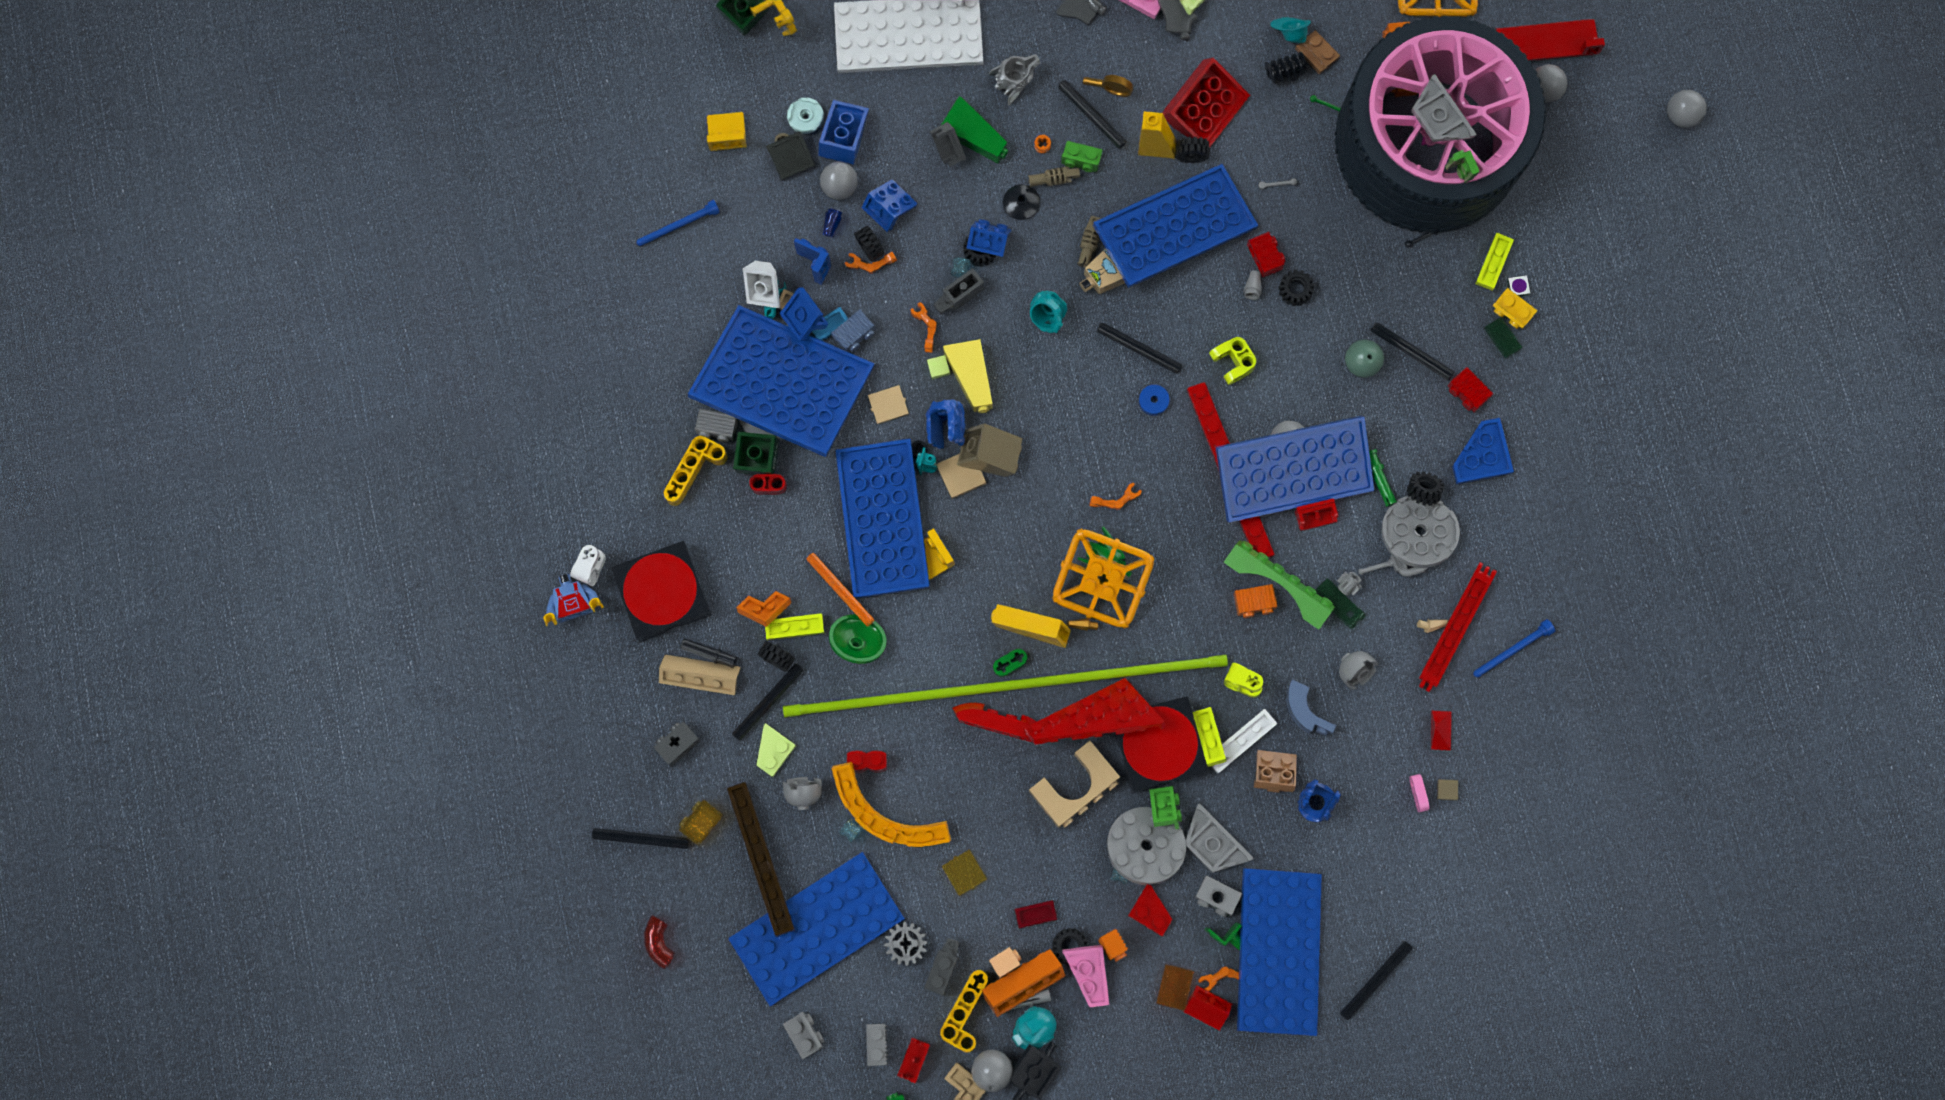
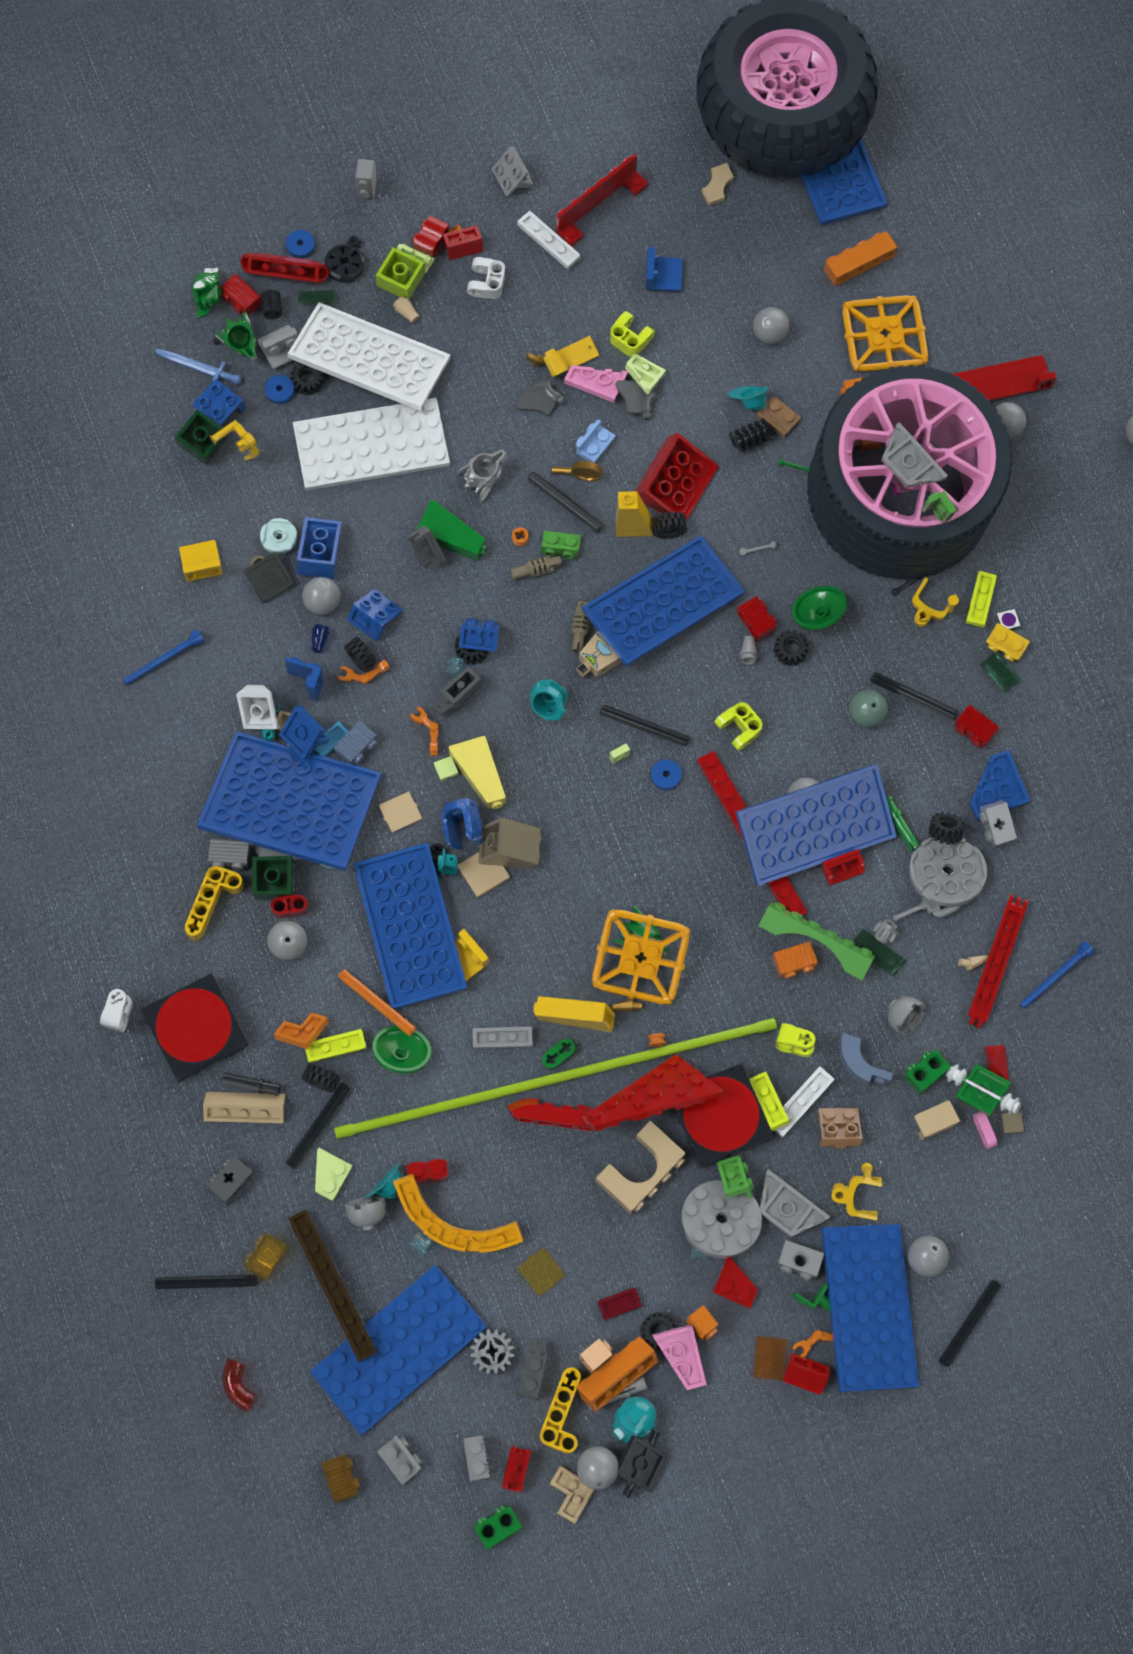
camera: 15 degrees left, 5 degrees down
torso [543,574,603,627] -> none
black dish [1003,184,1040,220] -> none
orange piece [1090,483,1142,510] -> none
blue piece [1297,779,1341,822] -> none
none -> light grey piece [267,920,307,961]
none -> pearl gold brick [321,1454,361,1504]
none -> teal piece [364,1163,403,1199]
none -> light grey plate [473,1026,532,1049]
none -> light blue bracket [576,420,615,463]
none -> yellowish green tile [609,743,630,764]
none -> orange bush [648,1033,666,1047]
none -> green dish [792,586,847,630]
none -> yellow piece [831,1163,882,1221]
none -> green brick [904,1049,951,1095]
none -> light grey piece [907,1235,950,1277]
none -> yellow piece [912,577,959,627]
none -> tan panel [914,1100,960,1141]
none -> green plate [946,1064,1021,1117]
none -> light grey brick [979,800,1017,845]

